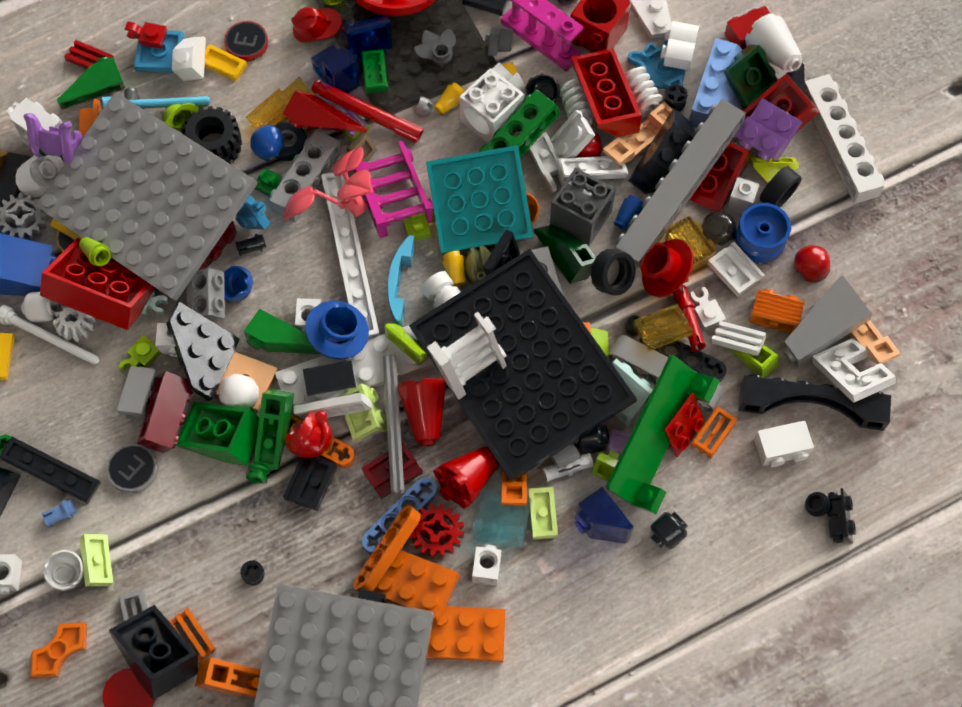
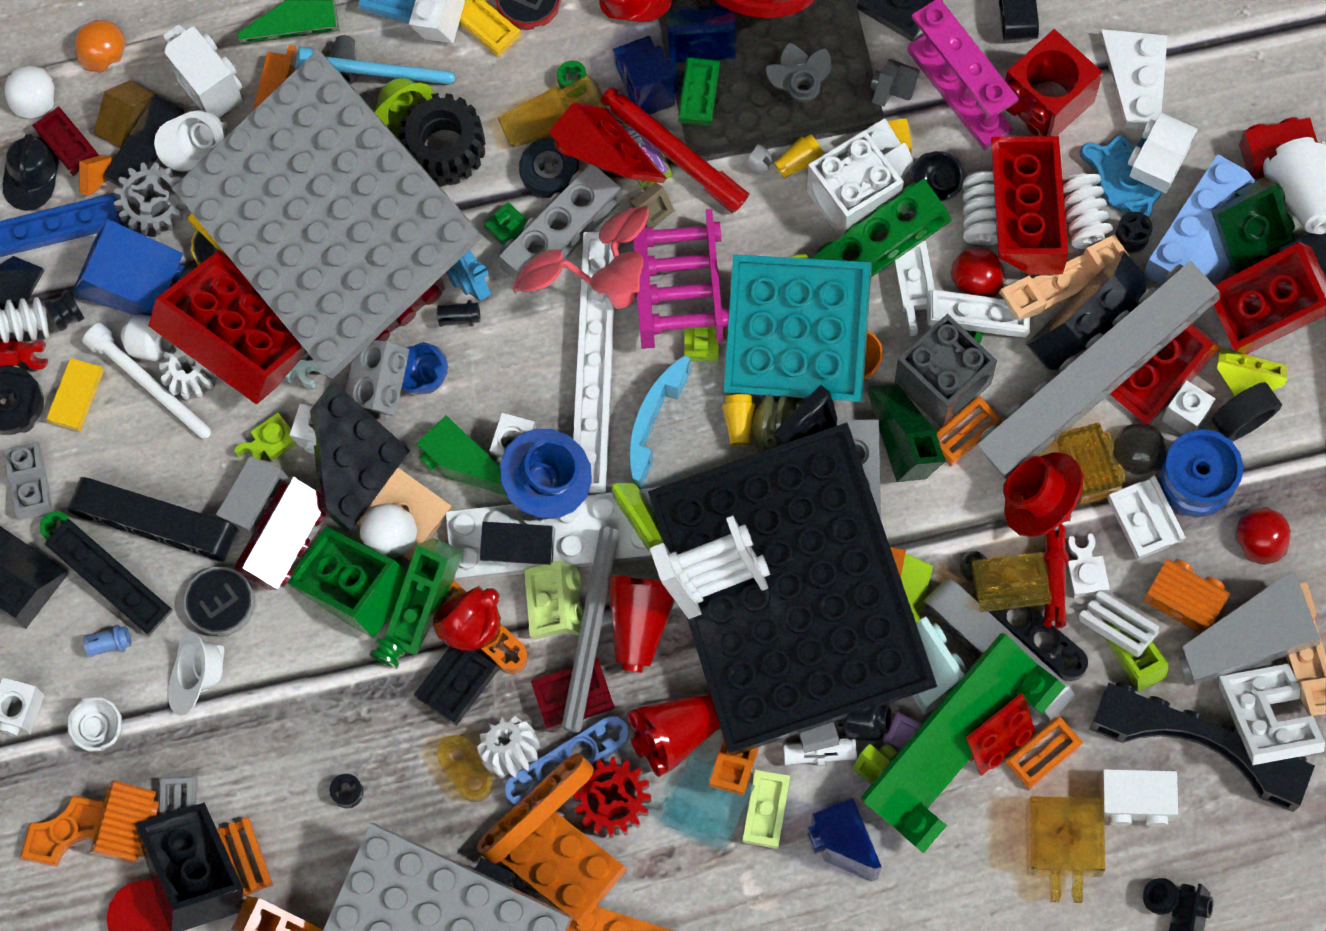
camera: 20 degrees right, 5 degrees up
medium lavender hair [23,113,83,164] -> none
lime cone [79,237,111,266] -> none
yellowish green plate [80,534,113,586] -> none
blue hair [250,125,284,162] -> none
white tile [294,393,372,420] -> none
white wheel [421,271,461,308] -> none
white brick [472,544,502,586] -> none
white plate [550,110,595,159] -> none
black tyre [591,249,636,295] -> none
blue cone [614,195,643,230] -> none
black head [650,512,688,549] -> none
medium lavender plate [735,98,802,162] -> none
none -> black beam [67,477,238,562]
none -> orange brick [89,780,159,864]
none -> white piece [168,631,224,716]
none -> clear yellow plate [437,735,493,802]
none -> white gear [477,716,540,779]
none -> green bush [557,60,588,94]
none -> orange tile [936,396,1003,467]
none -> clear yellow hinge [1026,796,1105,903]

